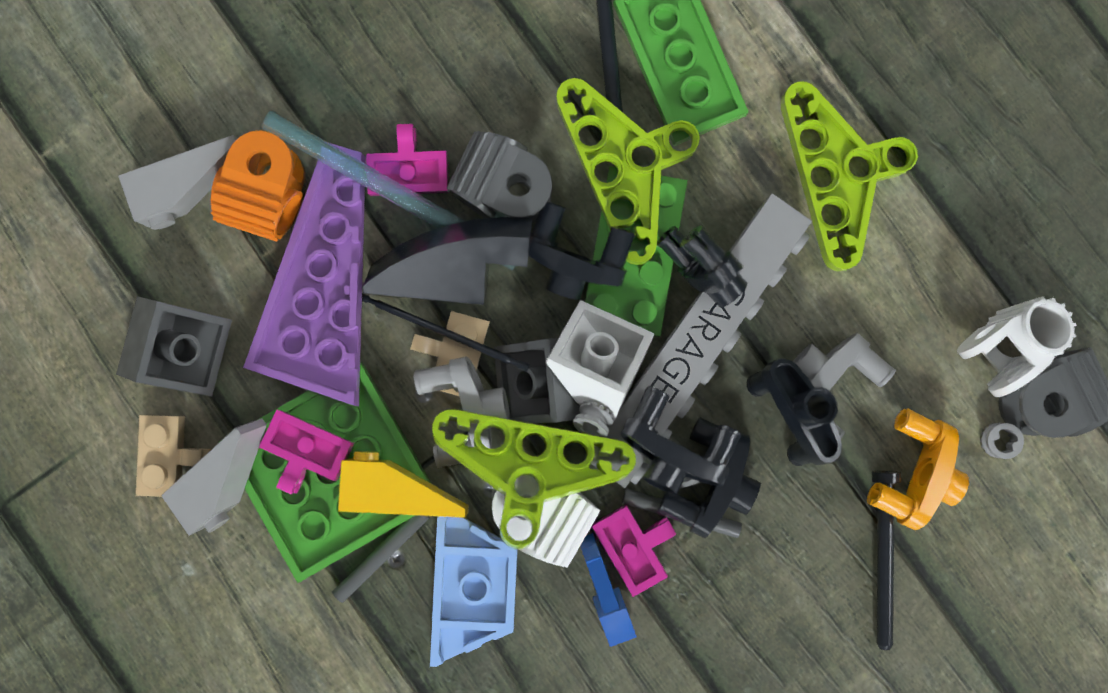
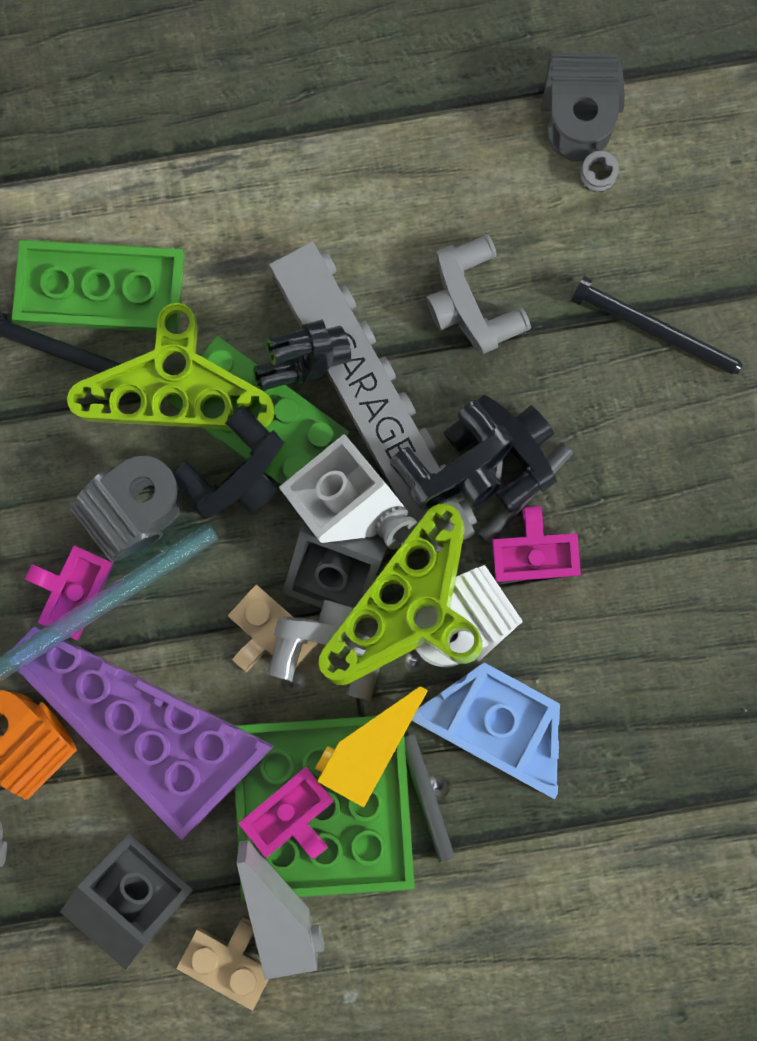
camera: 60 degrees left, 5 degrees down
black piece [362,293,530,372] -> none
black slope [363,217,532,305] -> none
blue piece [580,533,637,647] -> none
black connector [746,358,842,466] -> none
lime beam [780,81,918,271] -> none
light orange connector [867,408,969,530] -> none
white piece [957,296,1076,397] -> none

